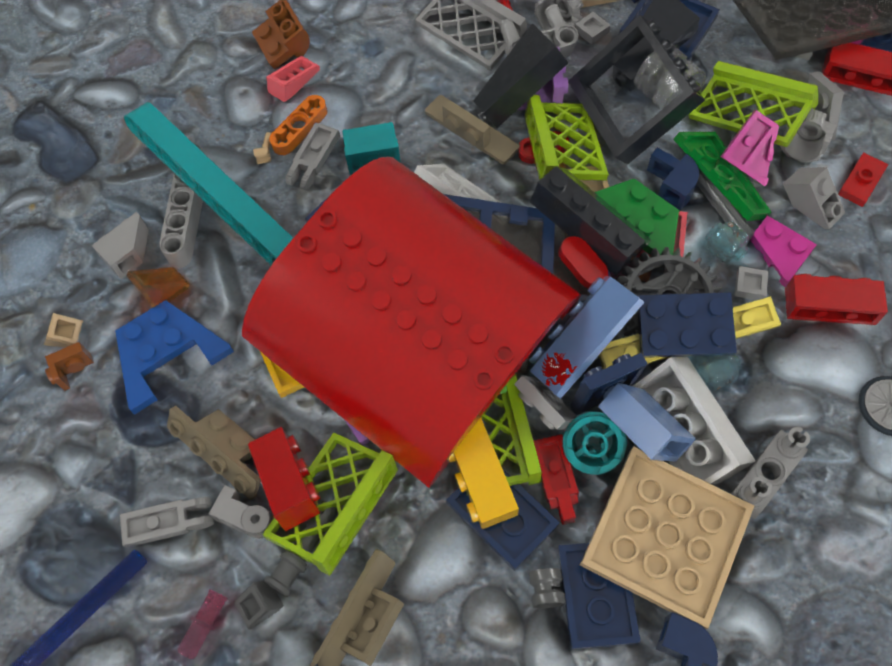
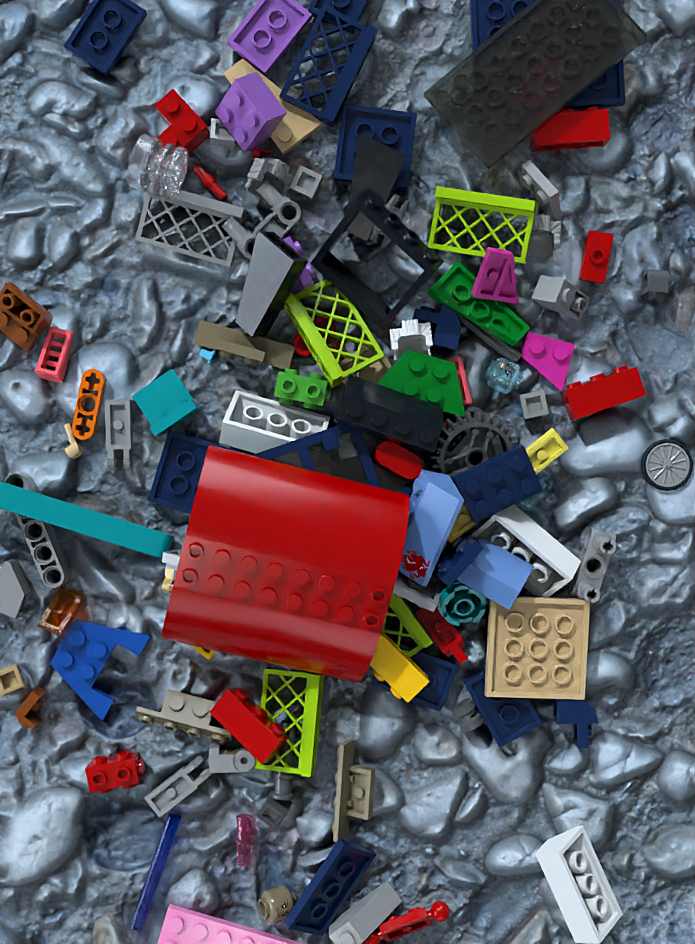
camera: 30 degrees left, 25 degrees up
none -> red brick [85,750,146,794]
none -> medium azure piece [199,349,217,365]
none -> bright green brick [274,368,332,410]
none -> white hair [389,319,433,360]

